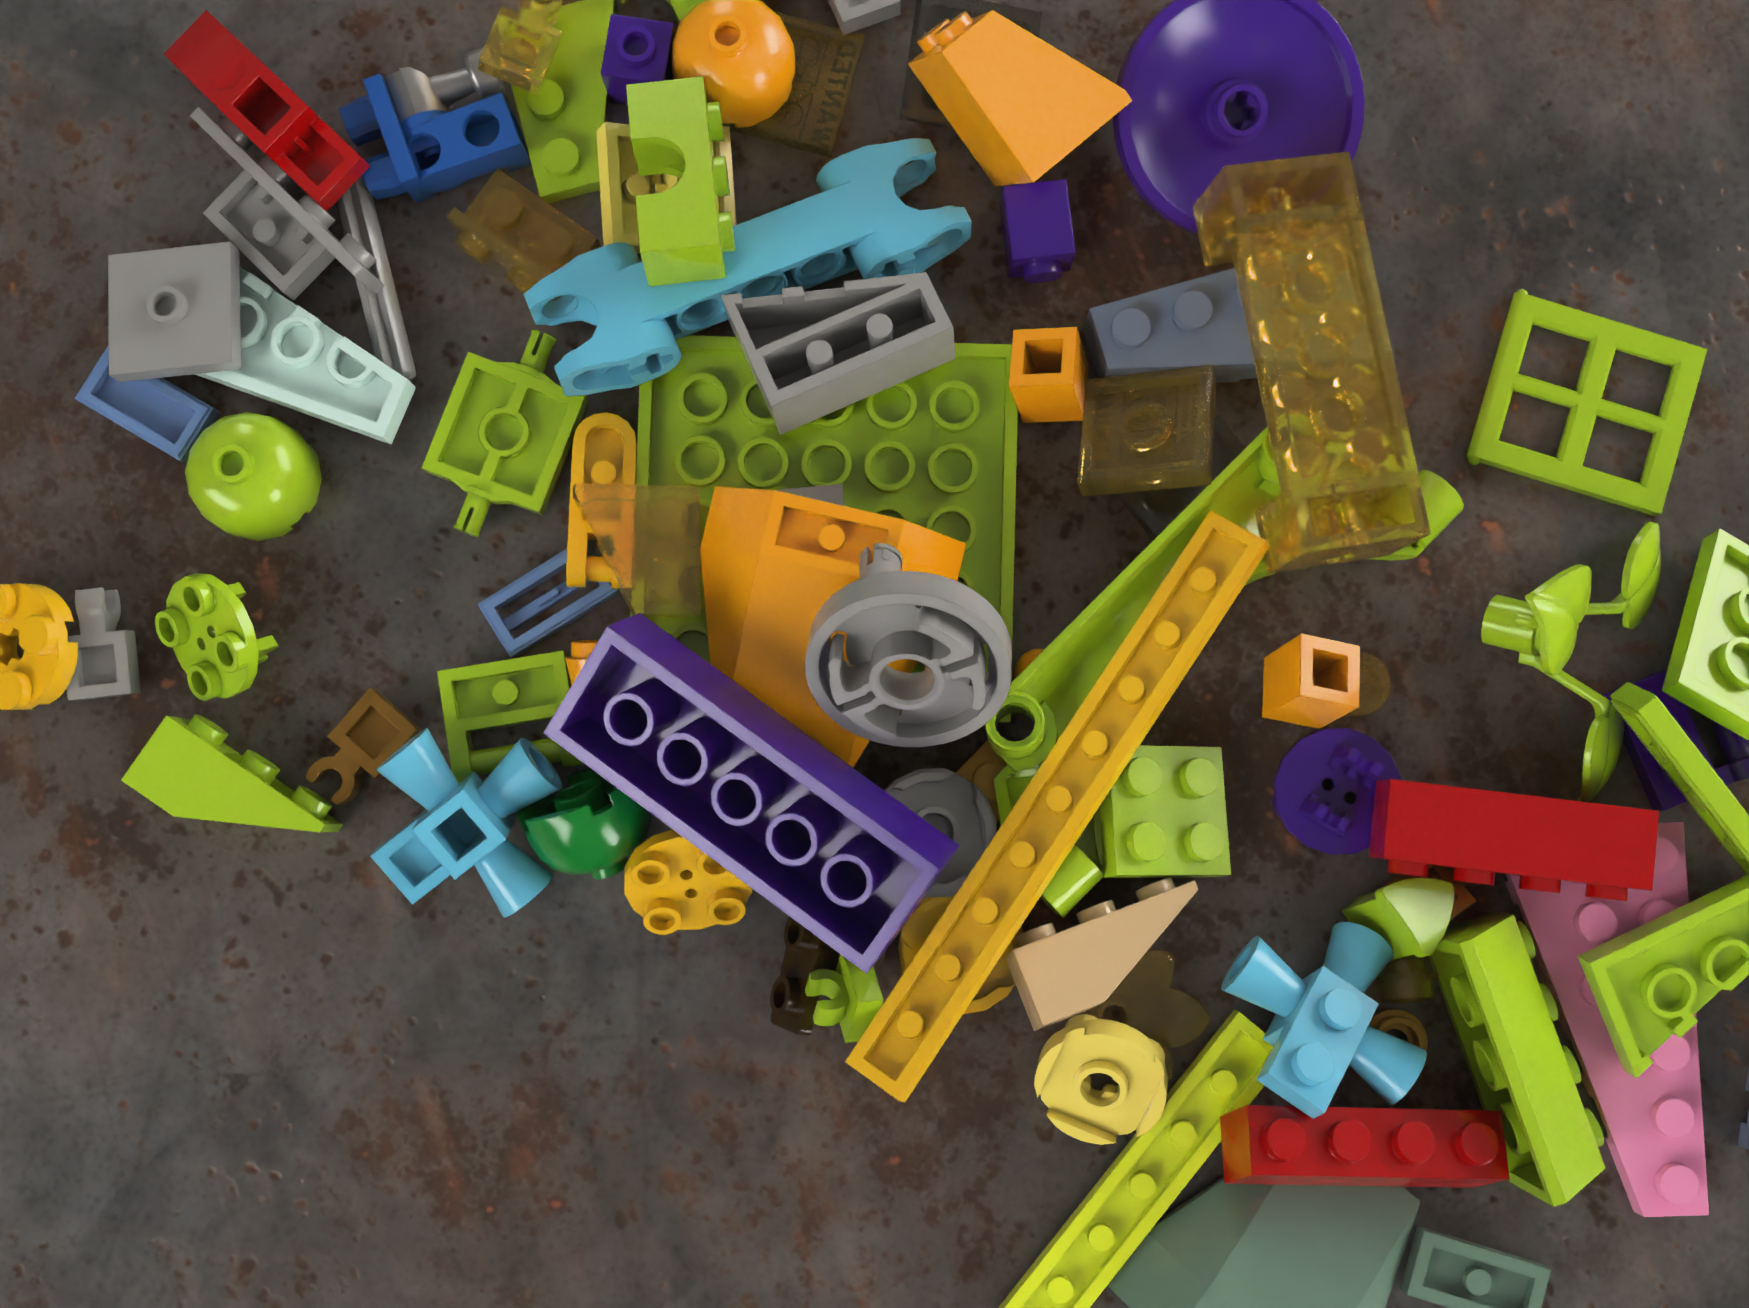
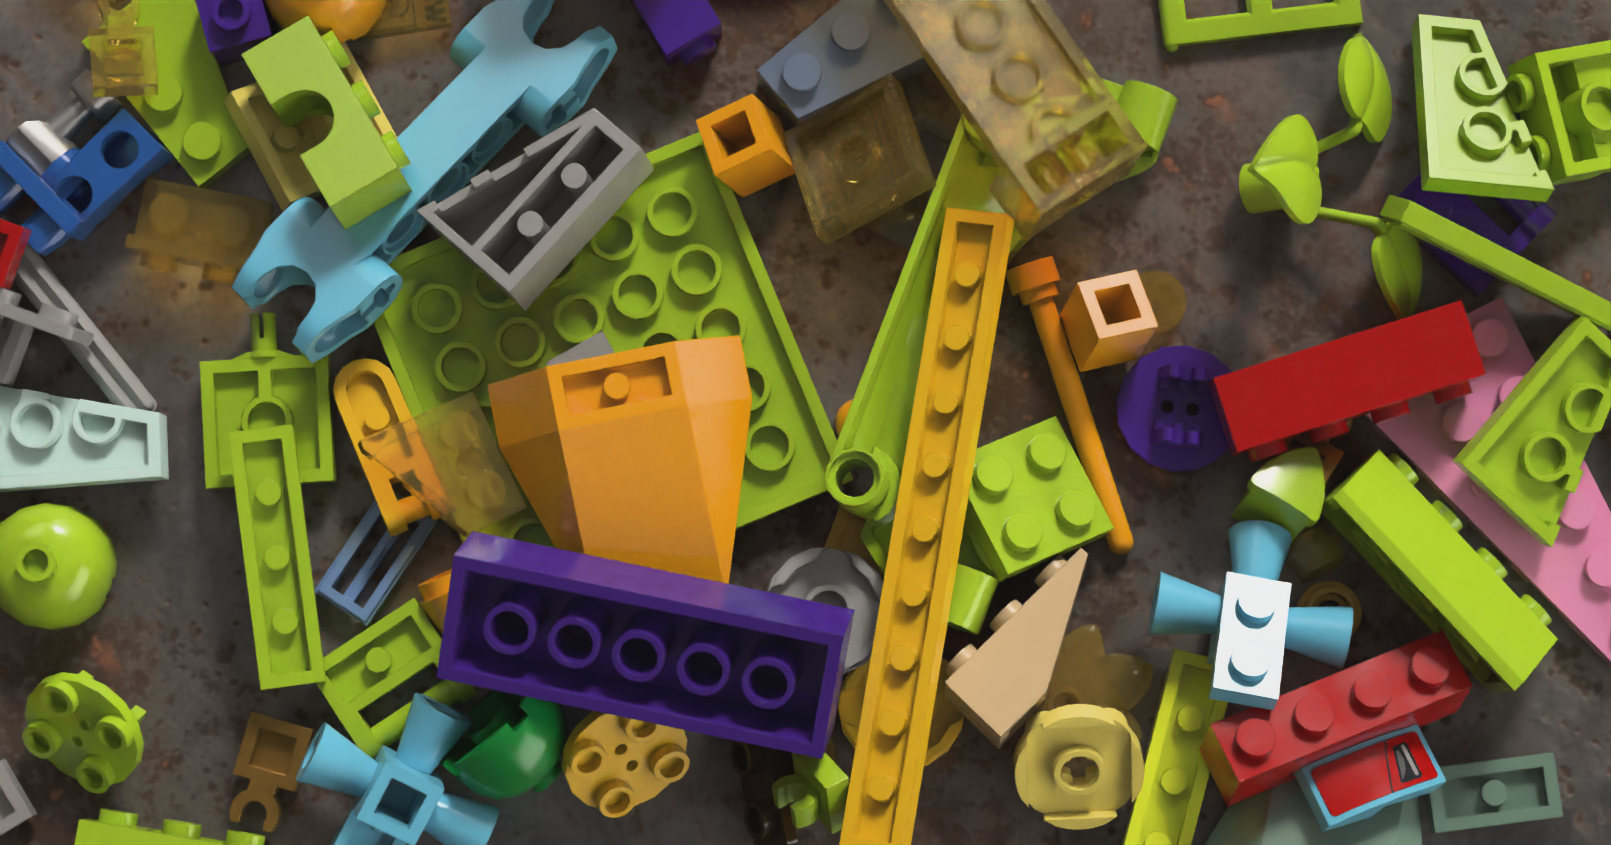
camera: 25 degrees left, 0 degrees up
light grey piece [805,543,1012,747] -> none
none -> lime plate [228,424,326,690]
none -> light orange piece [1006,256,1134,555]
none -> slope [1294,724,1447,832]

